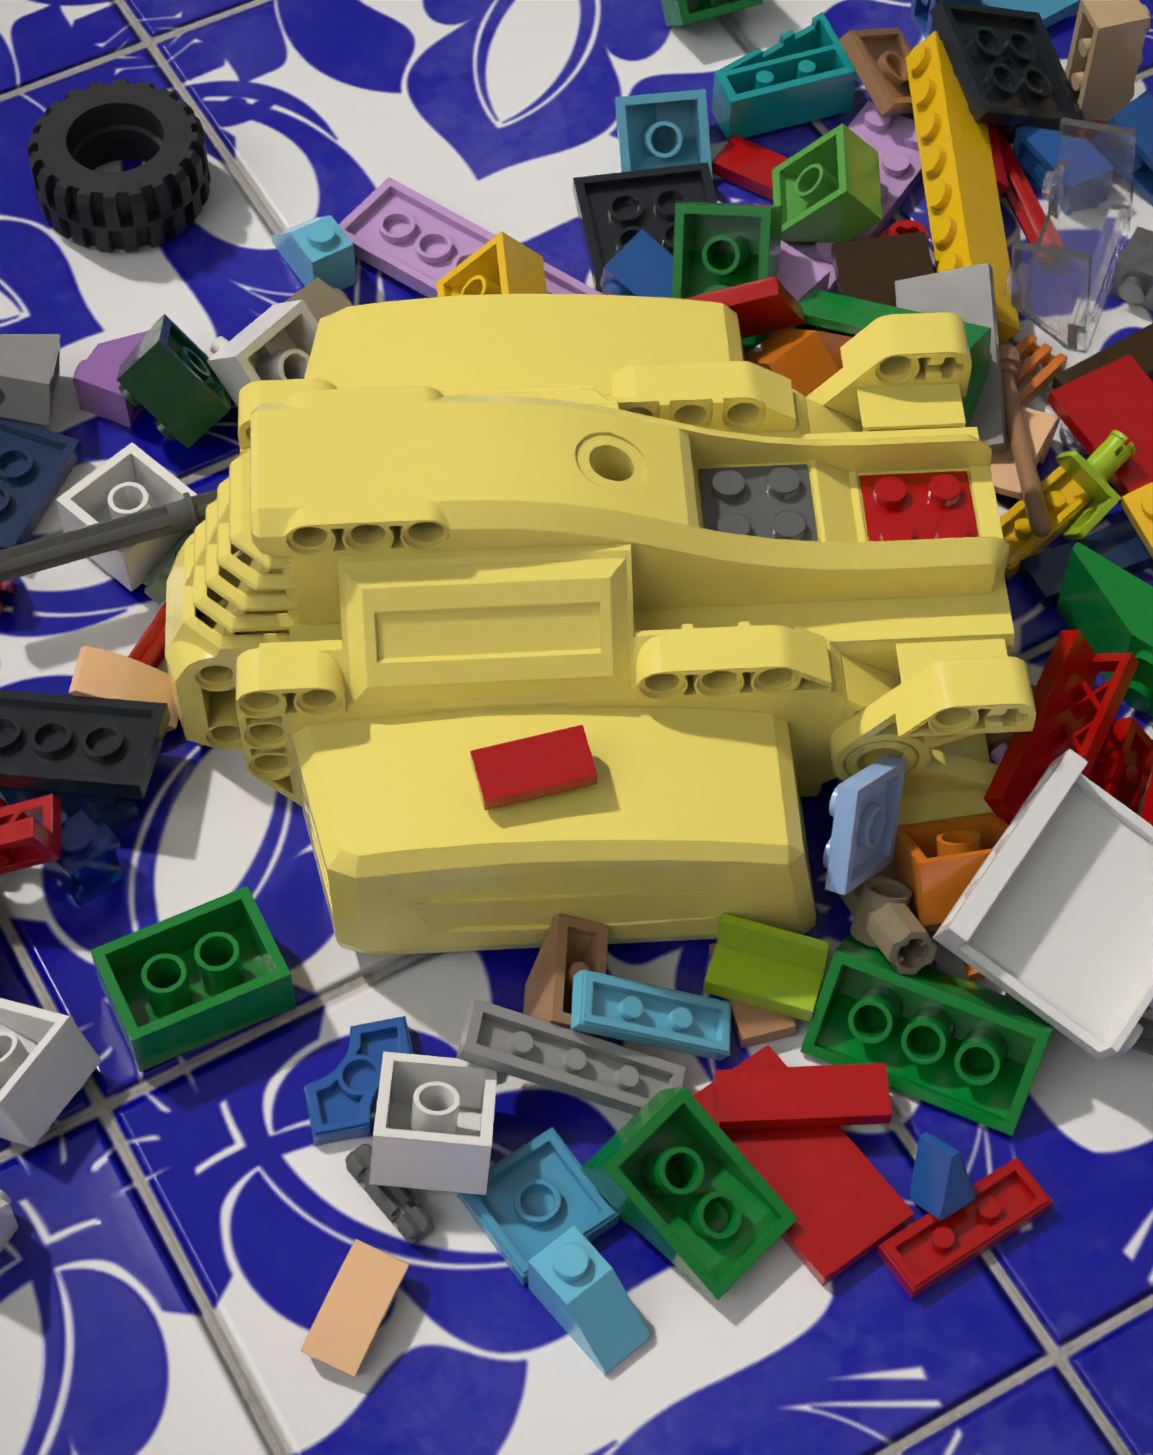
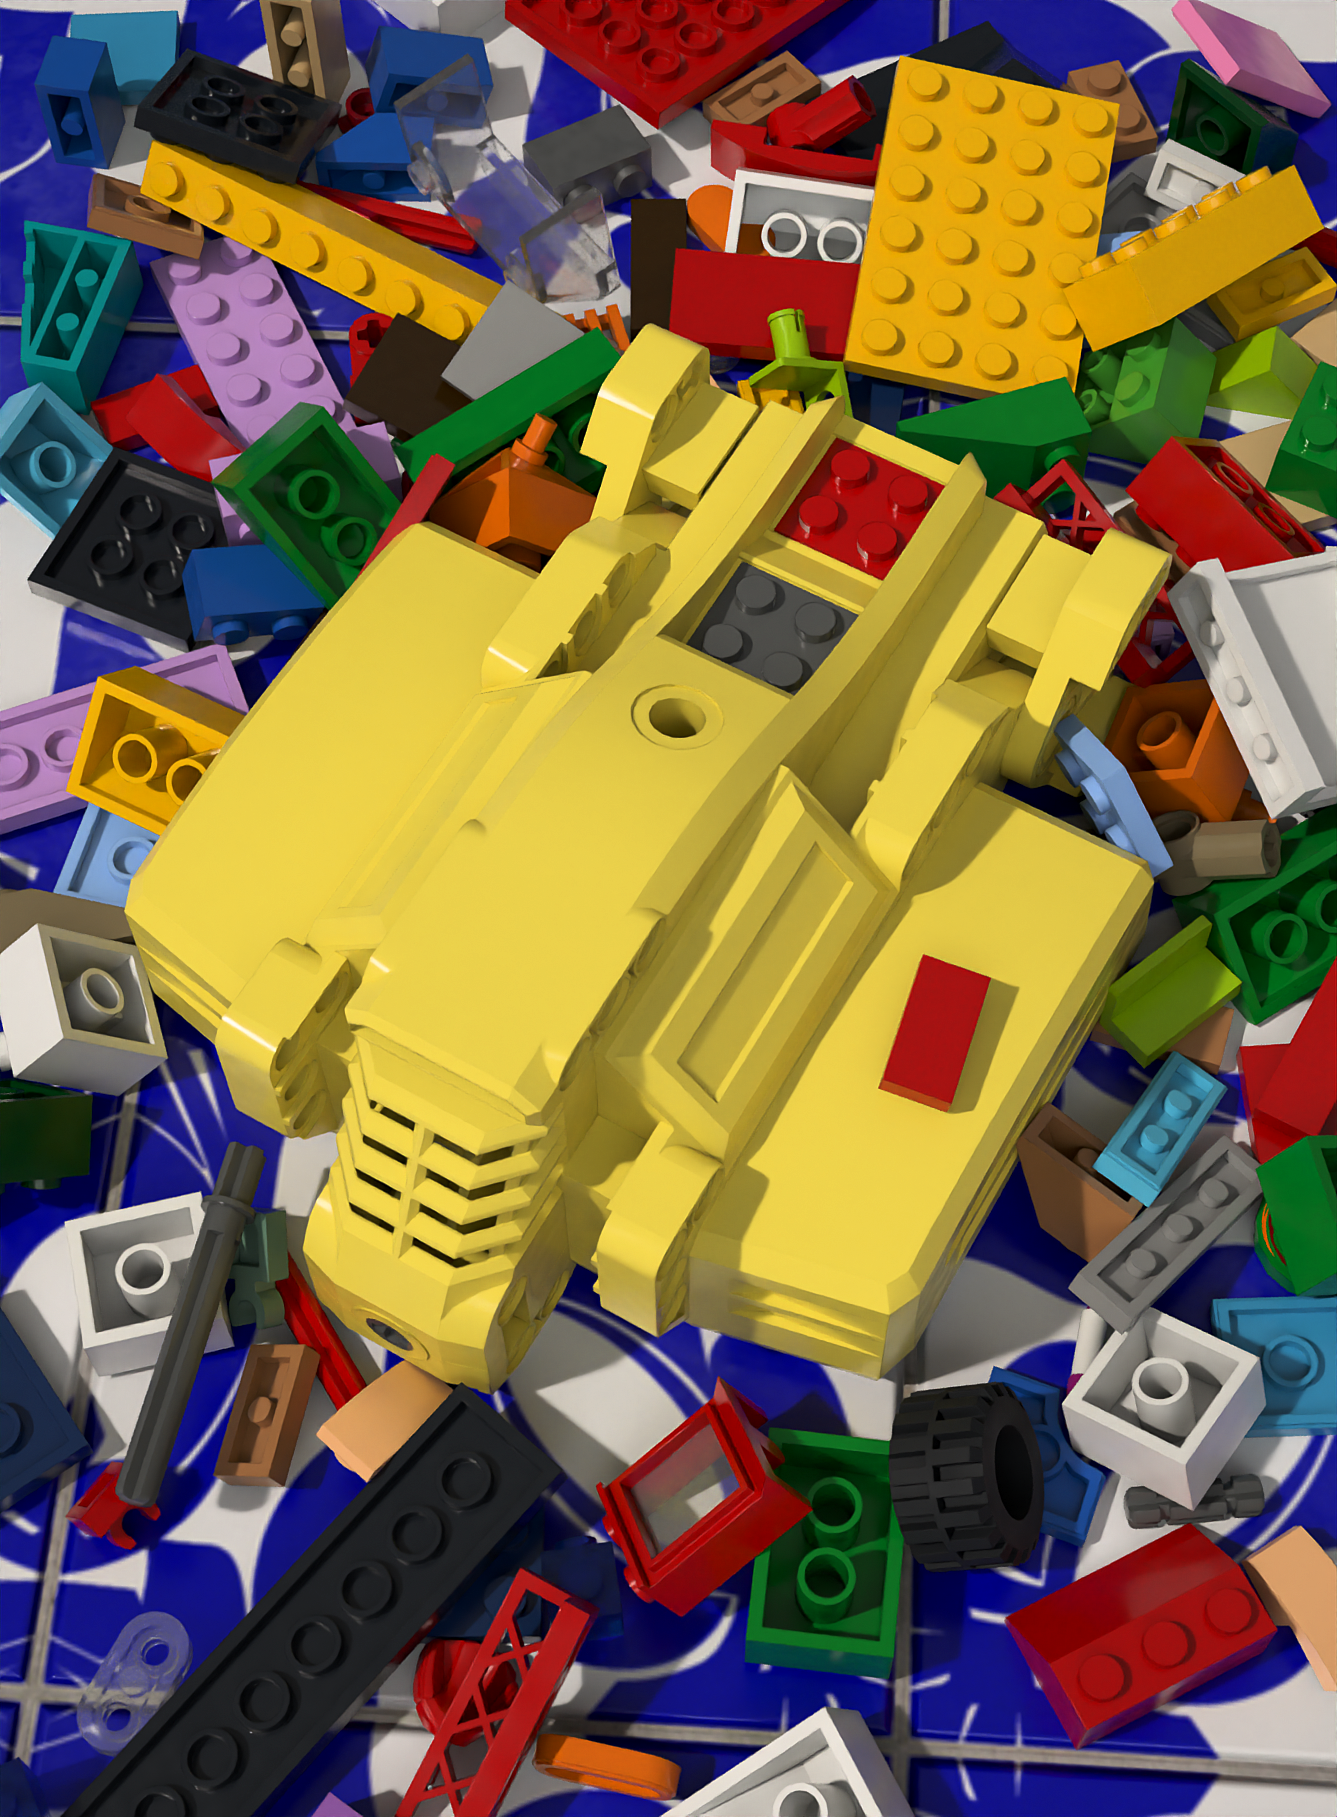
camera: 55 degrees left, 5 degrees up
bright green slope [772,123,883,242] -> none
none -> red slope [125,373,247,483]
none -> medium nougat plate [213,1344,321,1487]
none -> red window [595,1376,813,1617]
none -> black tyre [889,1382,1044,1572]
none -> red slope [1004,1523,1278,1751]

